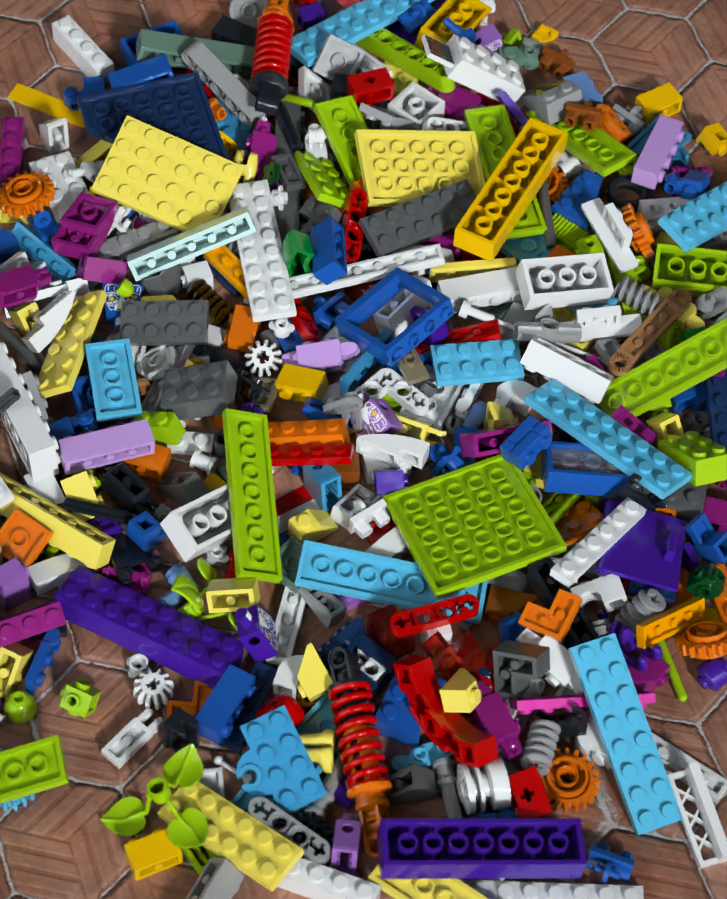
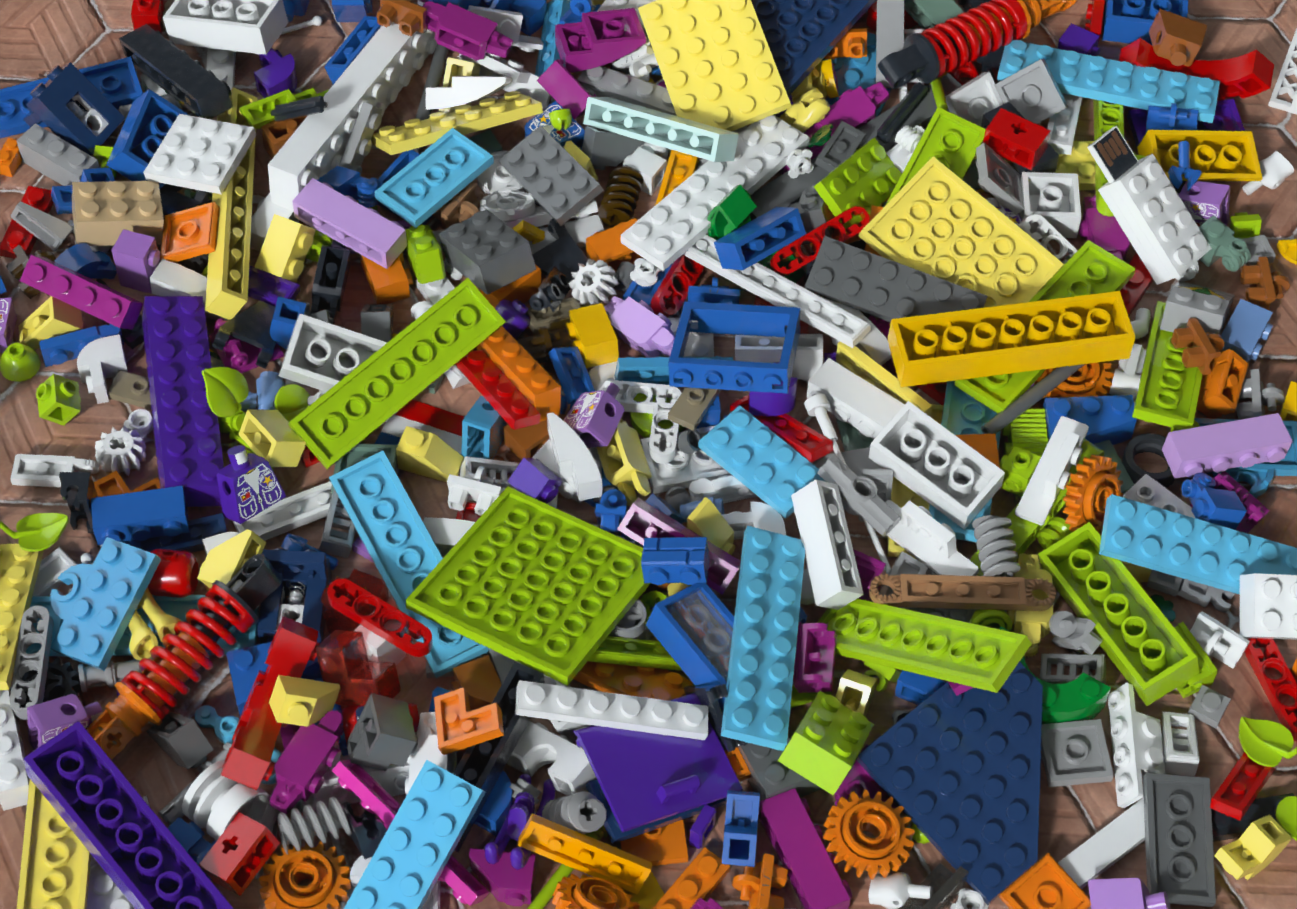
camera: 55 degrees right, 0 degrees up
black axle [63,497,132,524] -> none
light grey bracket [323,392,363,435] -> none
dark purple tile [493,88,528,127] -> none
dark green brick [686,562,726,601] -> none
none -> white brick [77,334,128,404]
none -> dark tan plate [107,370,152,410]
none -> blue bar [281,533,338,570]
none -> dark brown hips [517,326,574,365]

